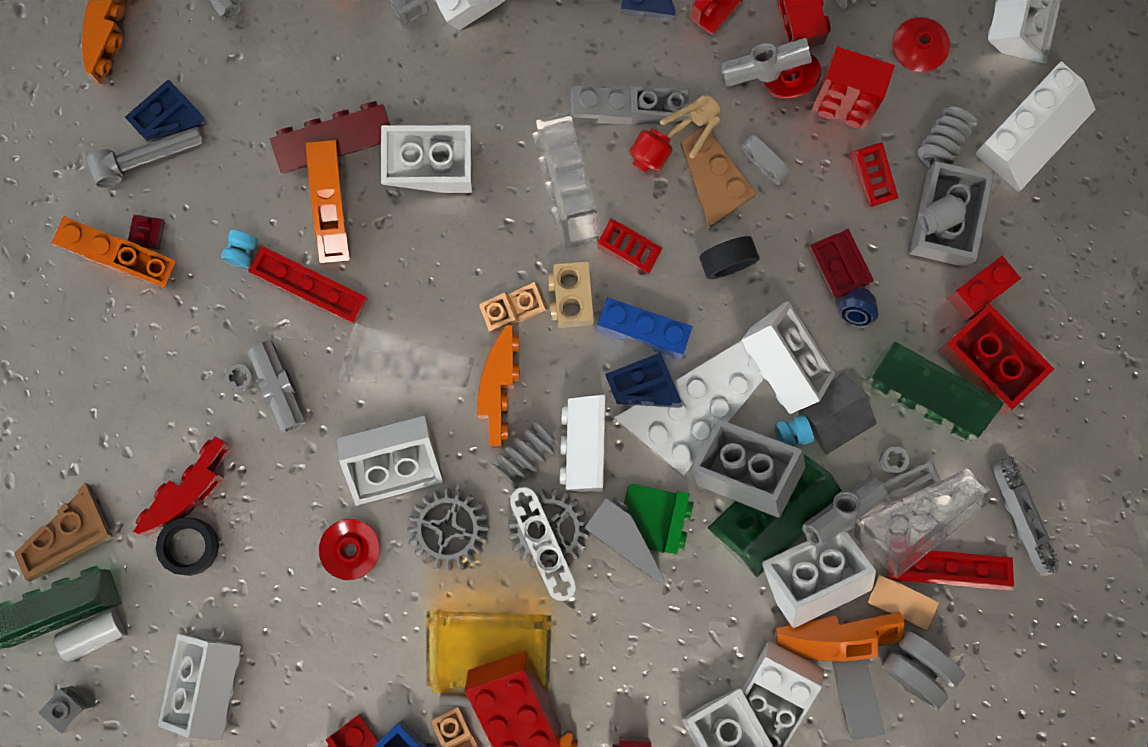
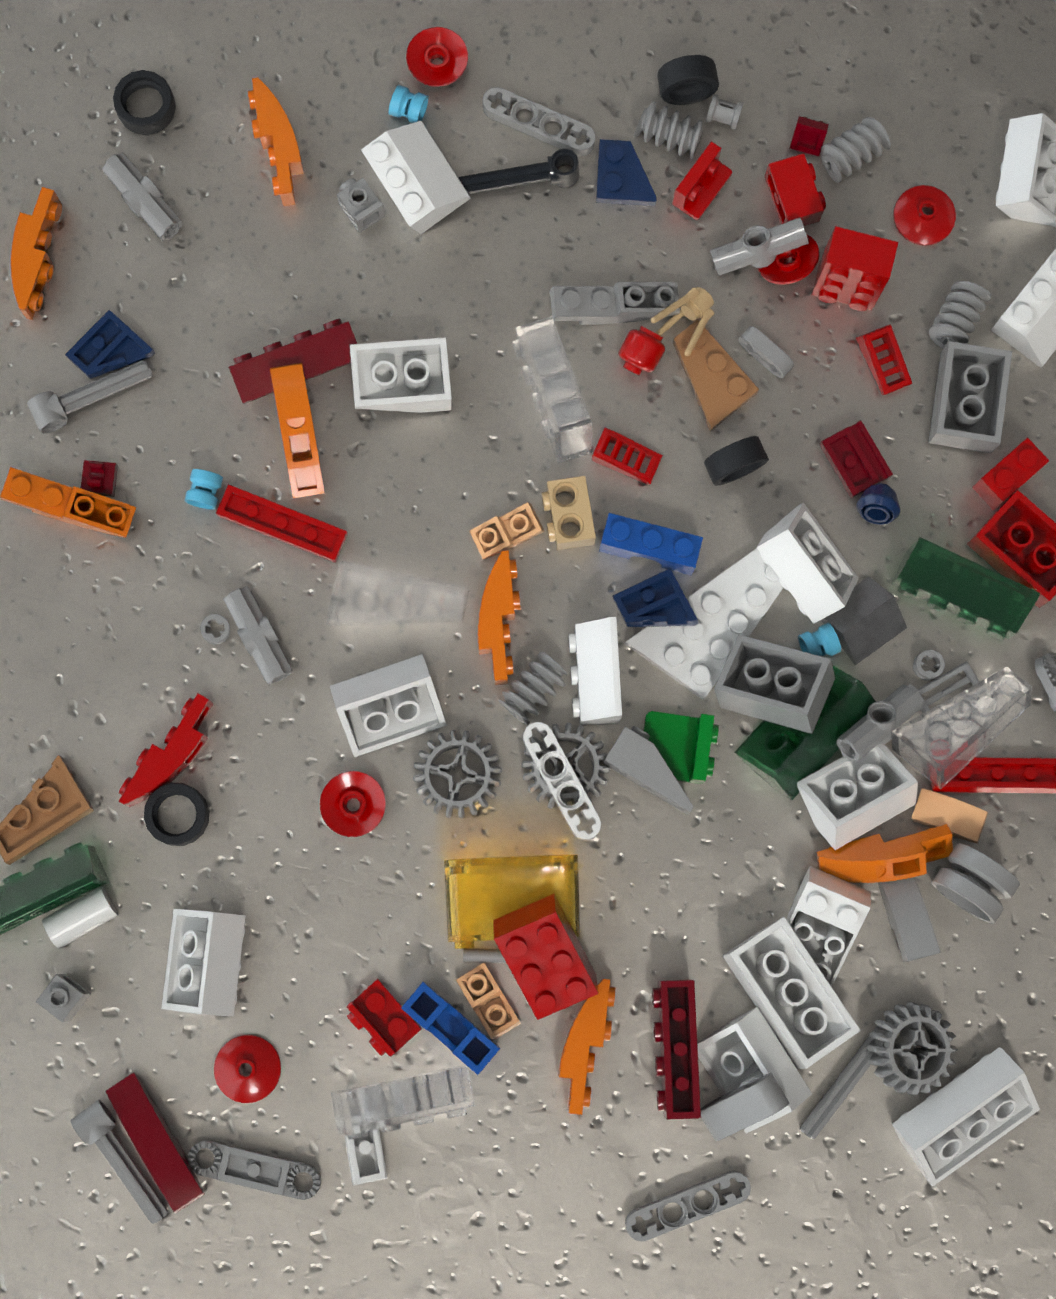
camera: 10 degrees left, 0 degrees up
light grey brick [918,194,966,235] -> none

